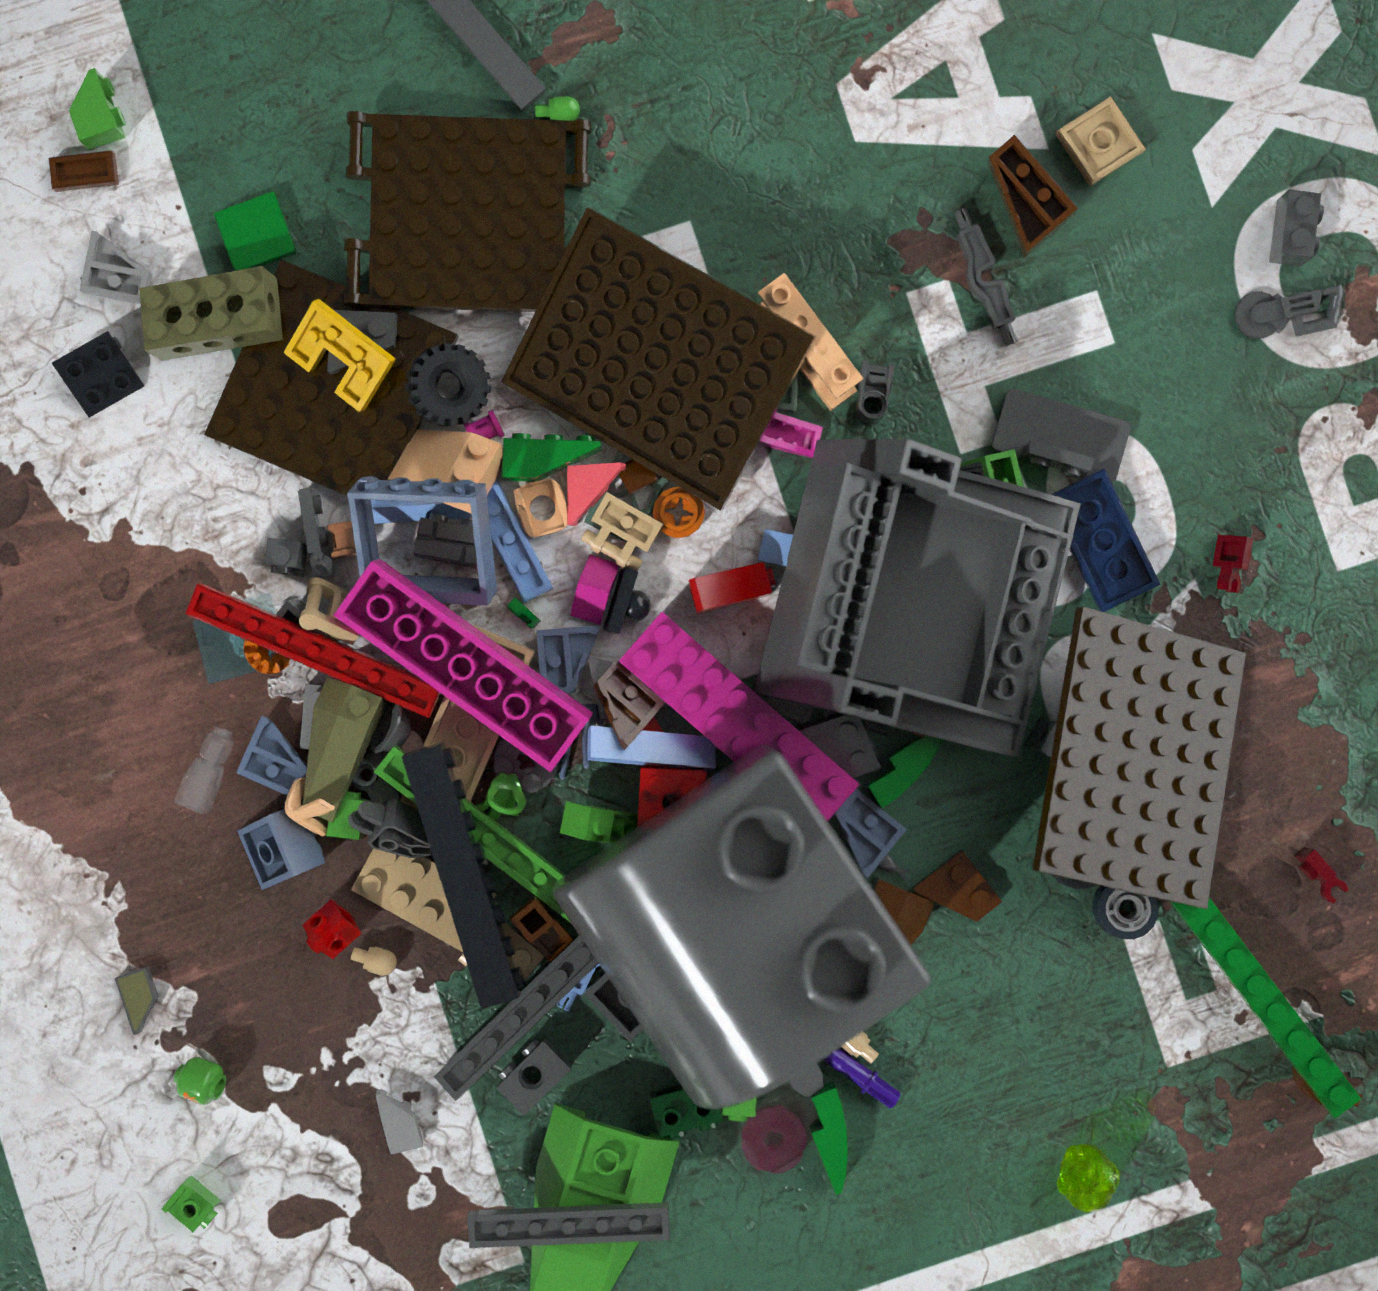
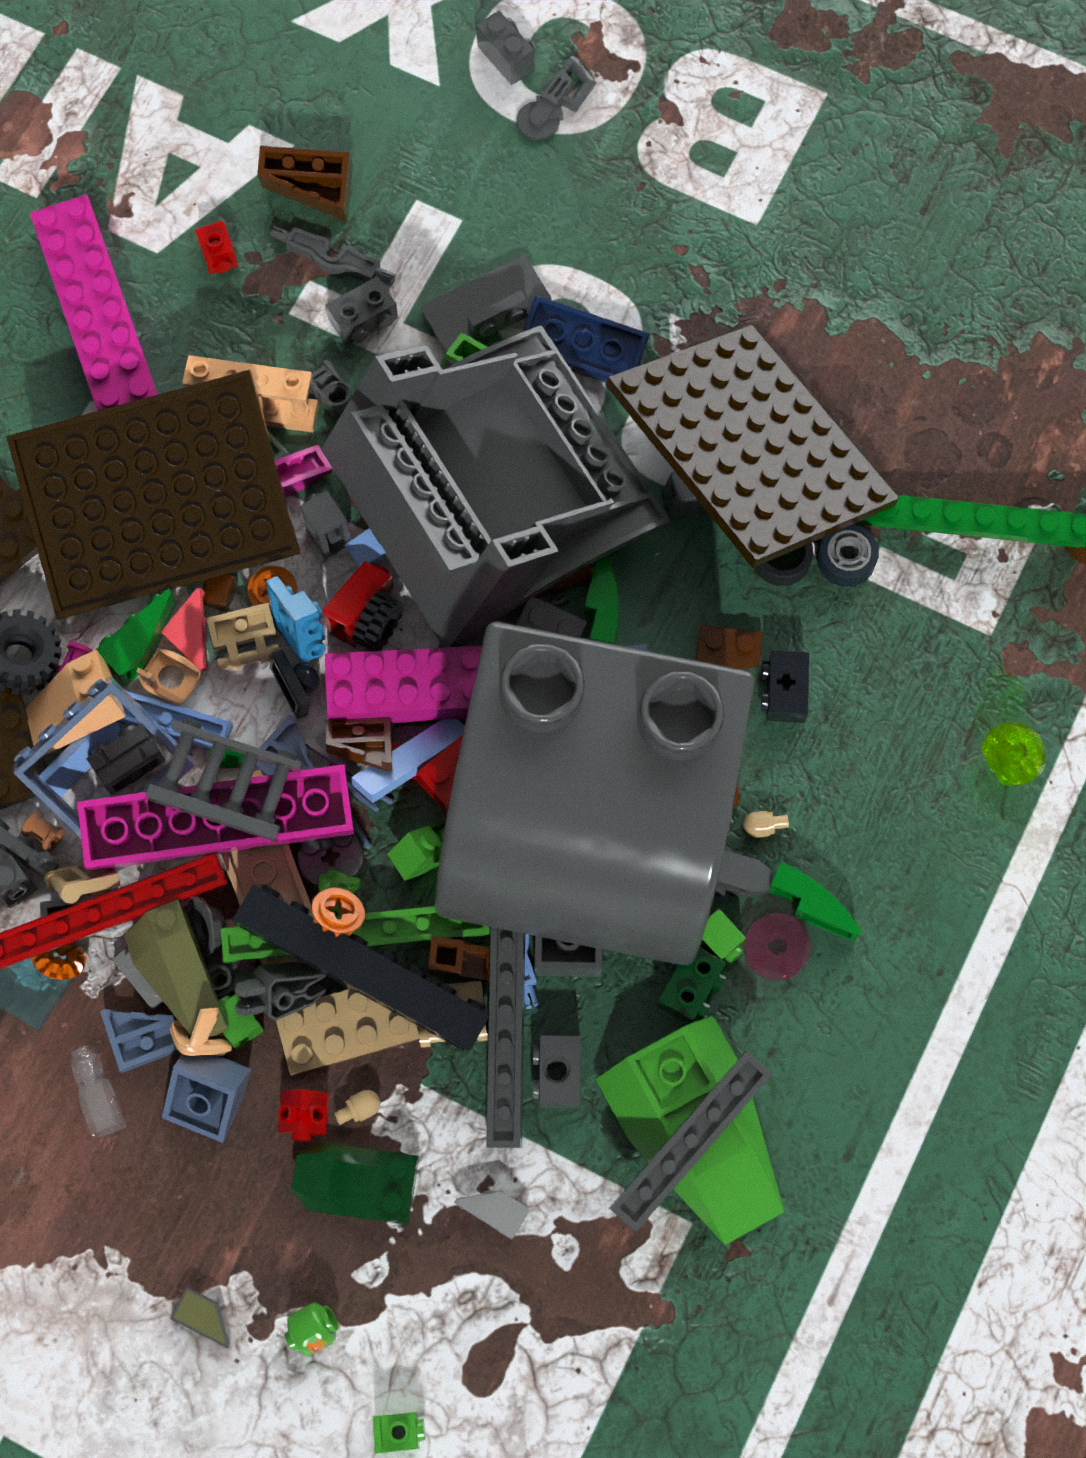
camera: 45 degrees left, 15 degrees down
dark pink slope [570,554,620,625] -> none
dark purple axle [822,1048,901,1108] -> none
tan plate [1055,97,1146,187] -> none
dark red plate [1212,534,1253,593] -> none
dark red plate [1295,847,1349,904] -> none
none -> dark pink brick [30,194,158,411]
none -> dark grey fence [145,718,303,843]
none -> red brick [195,221,238,274]
none -> dark azure plate [266,576,326,664]
none -> dark green slope [291,1142,419,1226]
none -> dark grey brick [300,490,351,559]
none -> orange gear [310,888,365,937]
none -> dark grey brick [325,276,398,347]
none -> black tyre [352,591,404,651]
none -> black brick [761,650,809,723]

